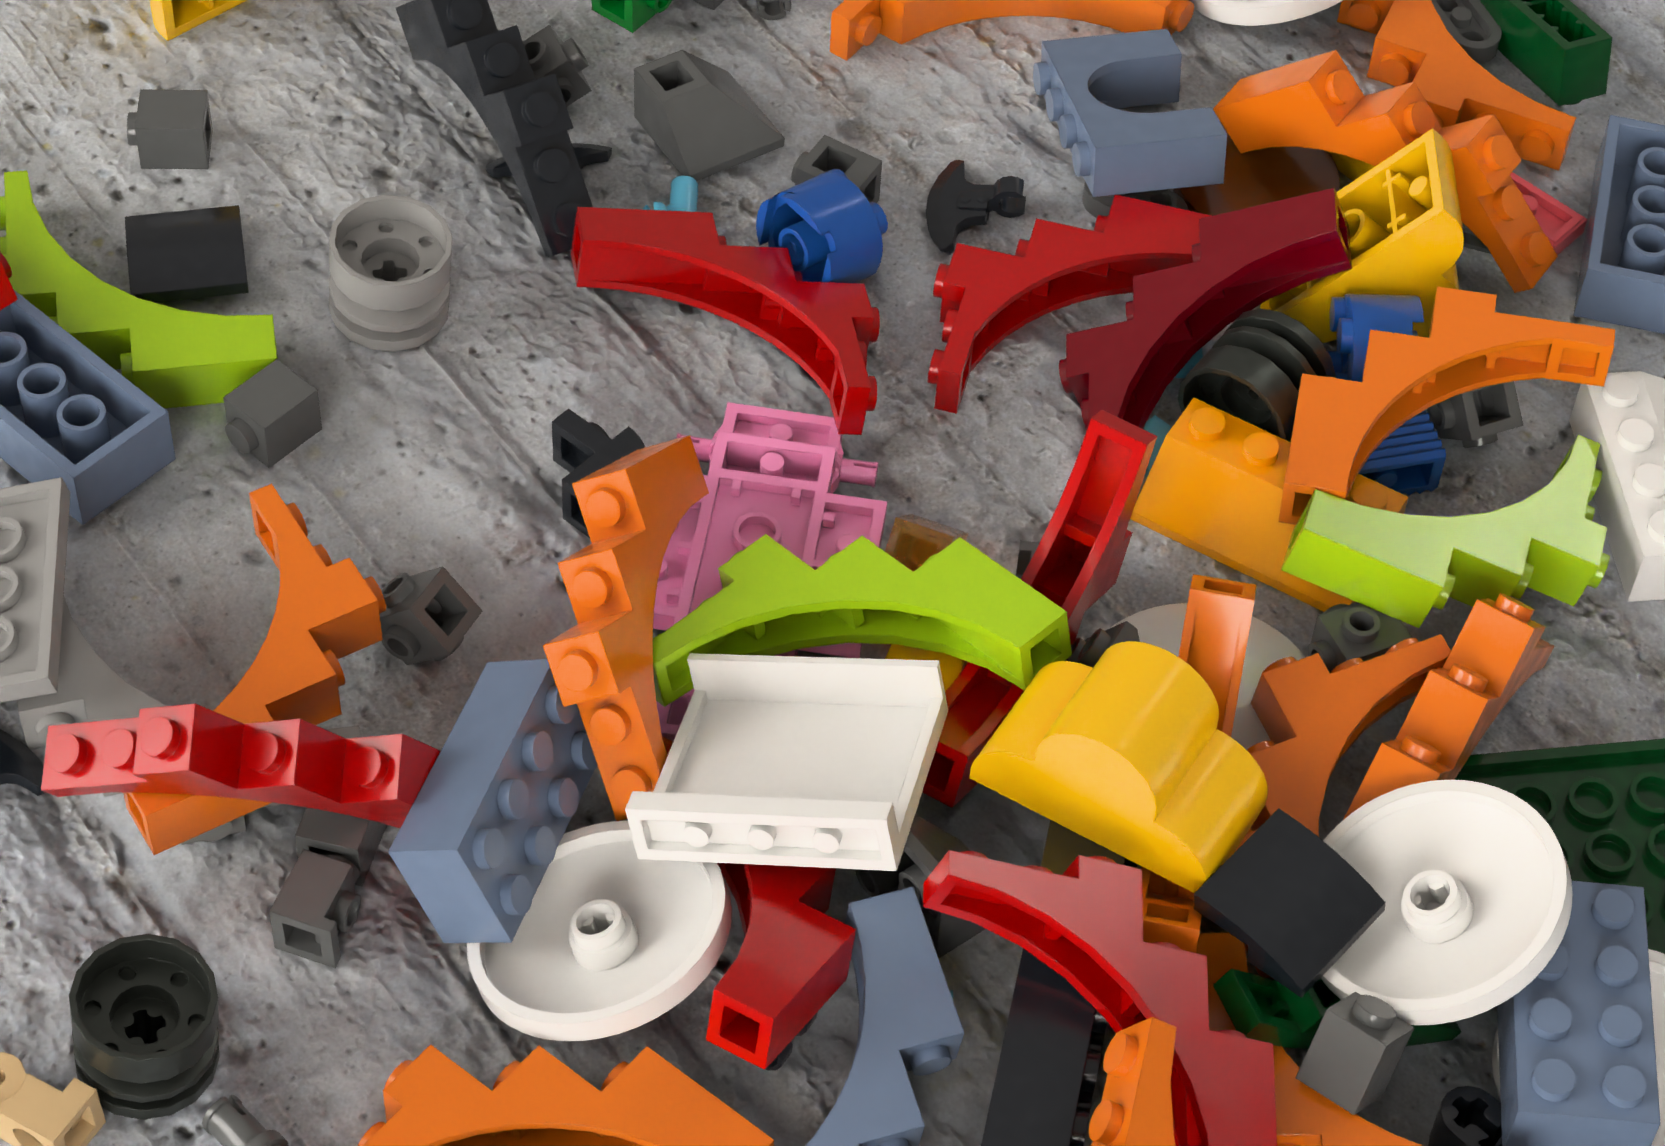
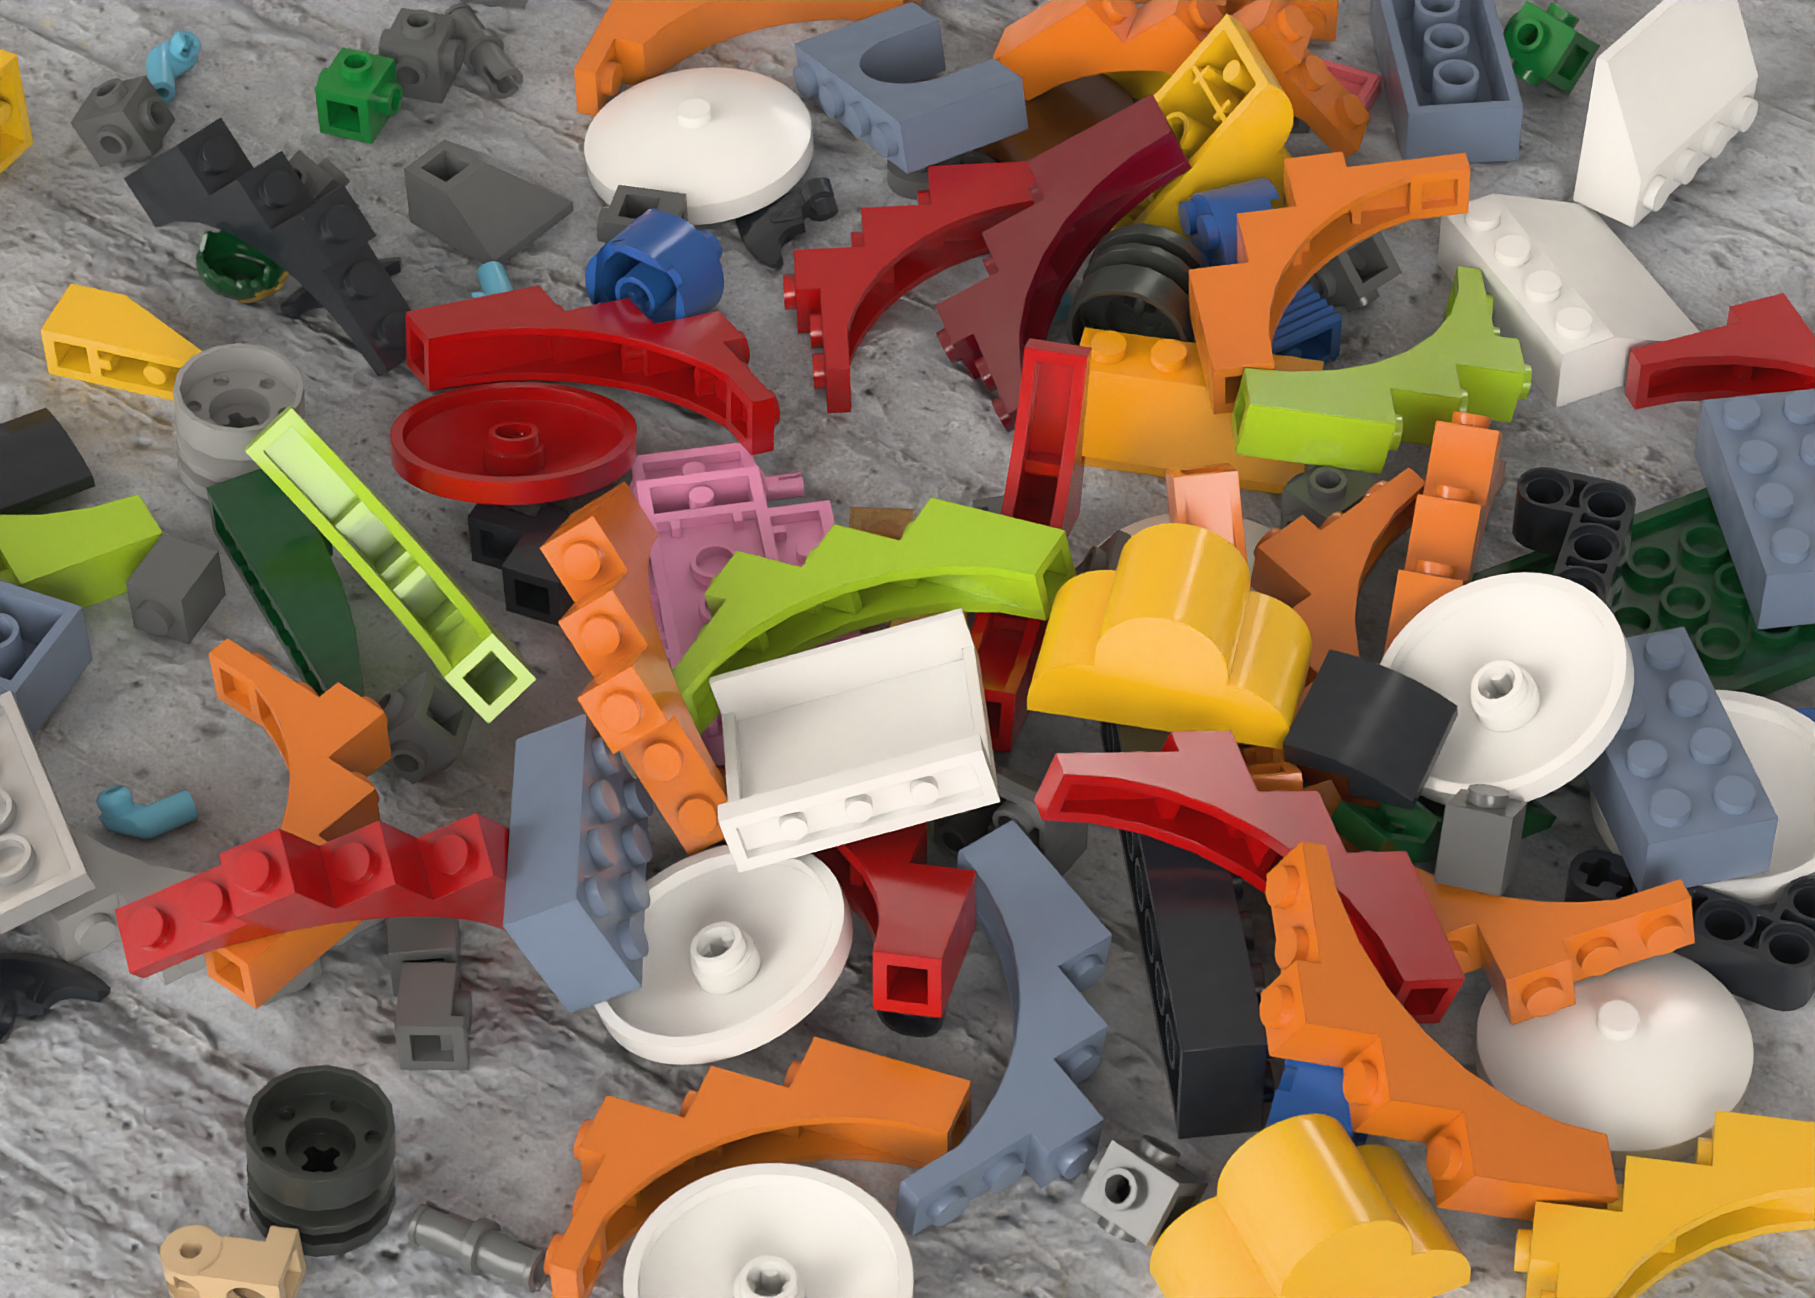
camera: 15 degrees left, 5 degrees down
none -> yellow slope [40,283,203,401]
none -> medium azure arm [96,785,198,839]
none -> dark green hair [195,230,289,303]
none -> dark green slope [206,468,365,697]
none -> lime arch [244,405,536,724]
none -> red dish [390,382,637,505]
none -> white dish [584,67,814,225]
none -> black beam [1512,467,1636,610]

